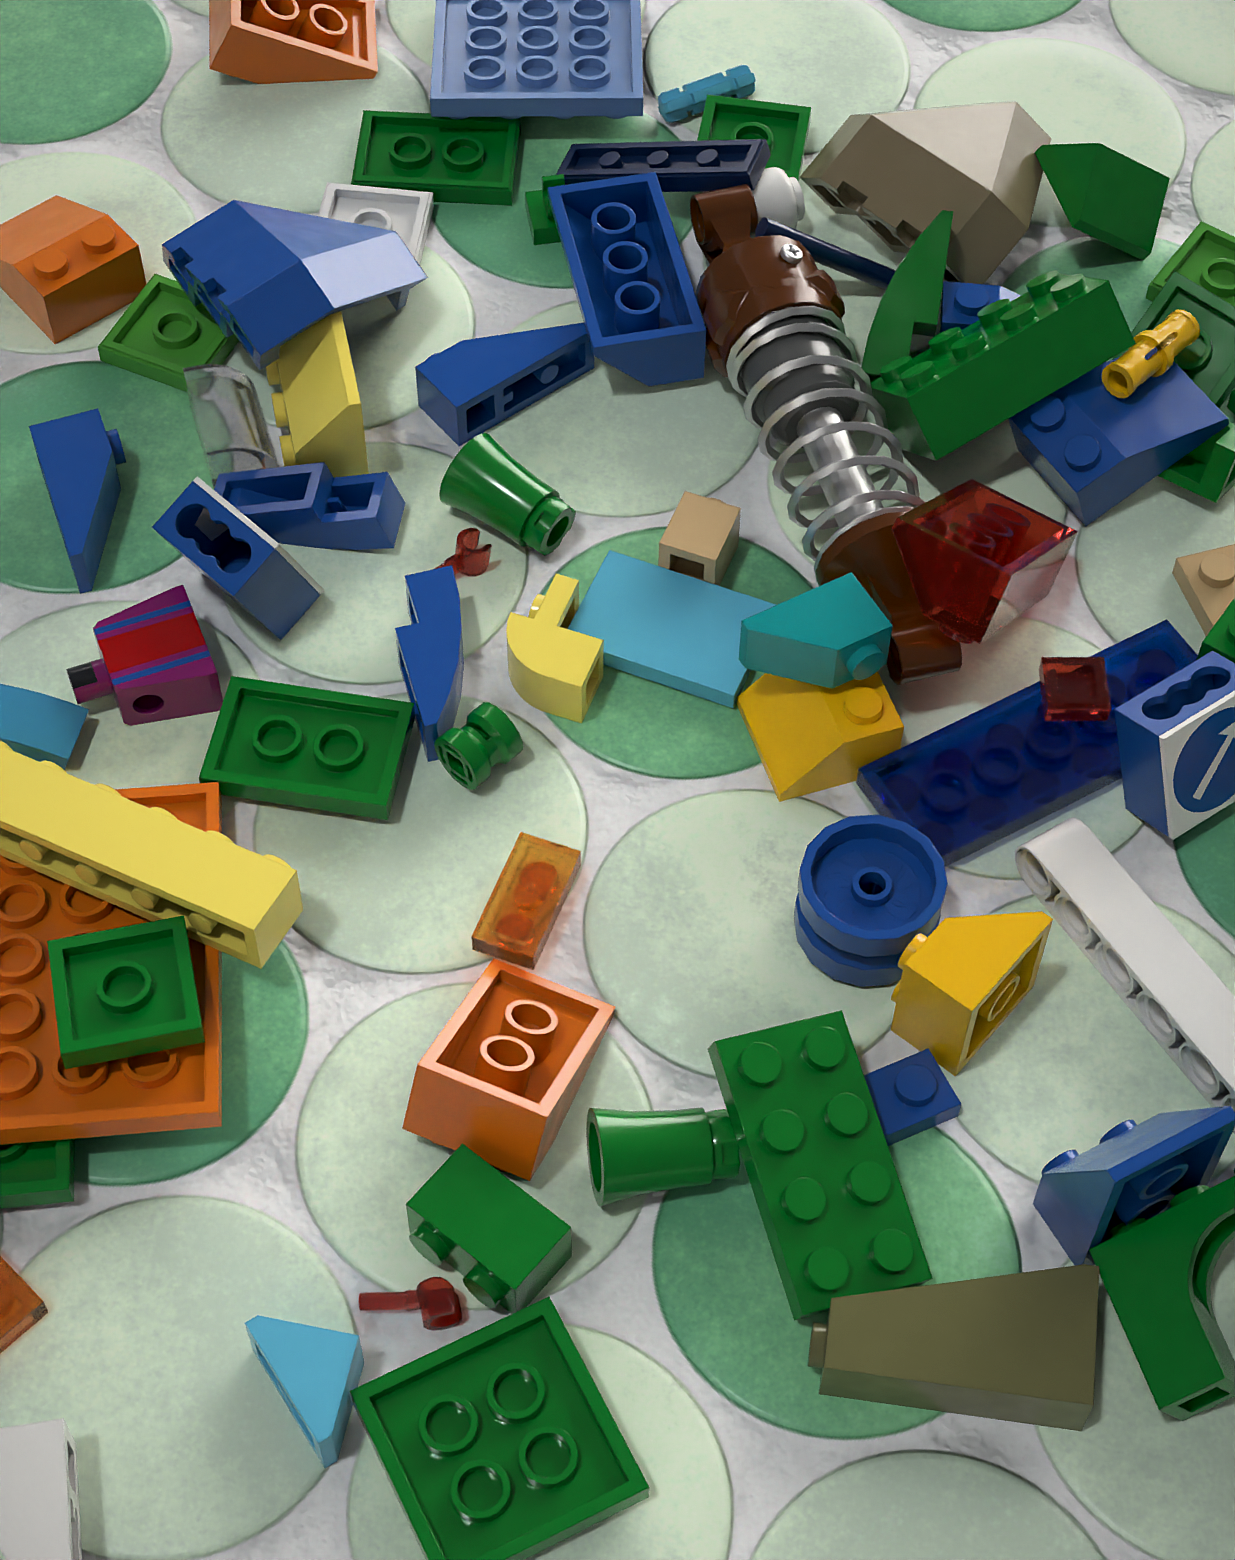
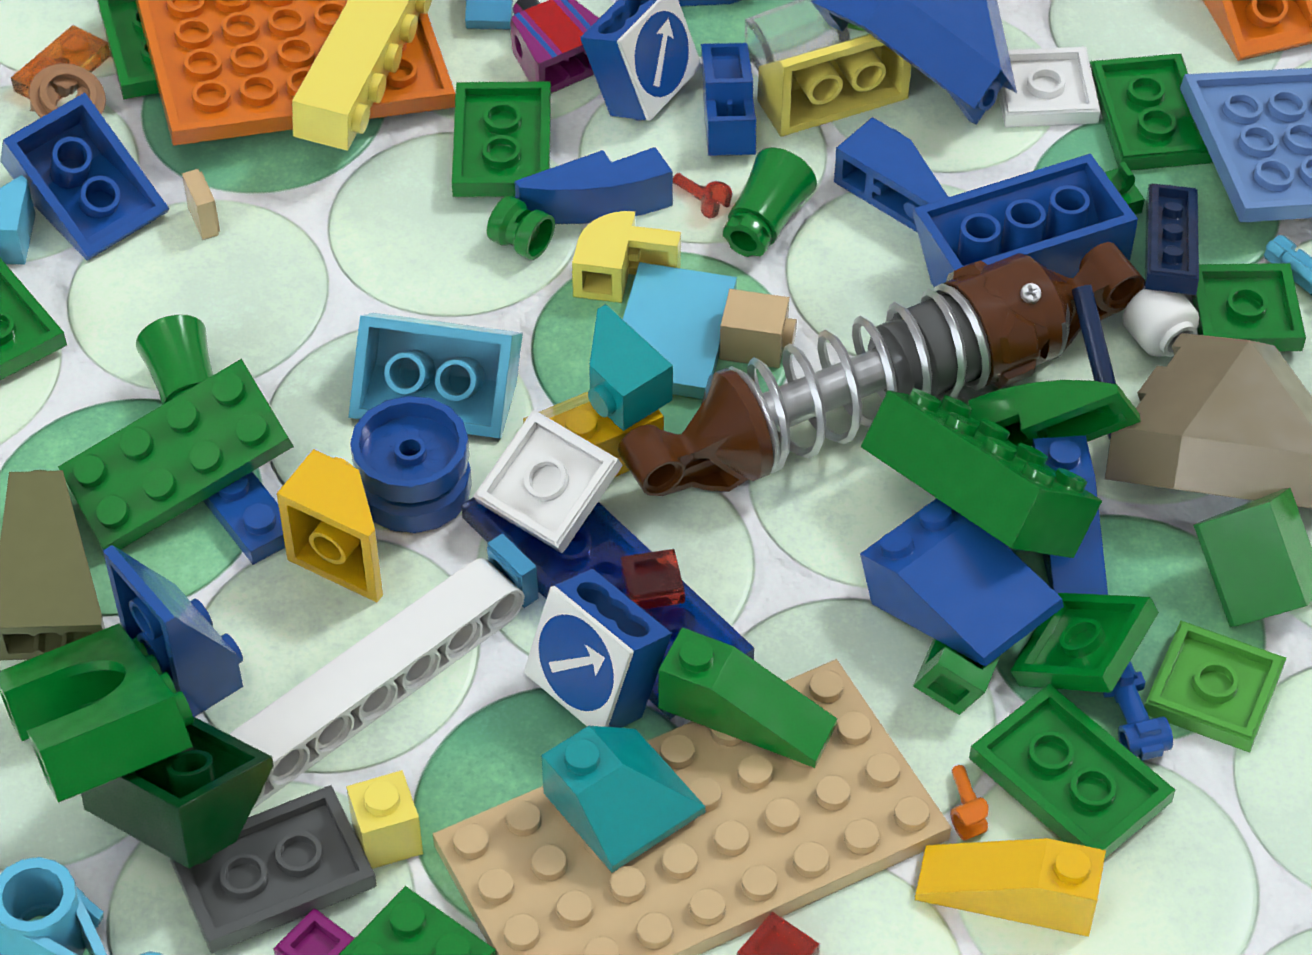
camera: 80 degrees right, 5 degrees down
green plate [47,916,205,1069] -> none
clear red hand [359,1277,462,1330] -> none
orange slope [402,958,616,1181] -> none
green brick [406,1143,572,1314] -> none
clear orange plate [471,832,581,970] -> none
clear red slope [892,479,1078,644] -> none
yellow pin [1101,309,1200,398] -> none
none -> blue slope [0,93,169,261]
none -> medium nougat gear [28,64,106,118]
none -> tan tile [182,169,220,240]
none -> medium azure slope [348,313,523,439]
none -> white tile [473,409,623,554]
none -> dark azure tile [487,533,539,608]

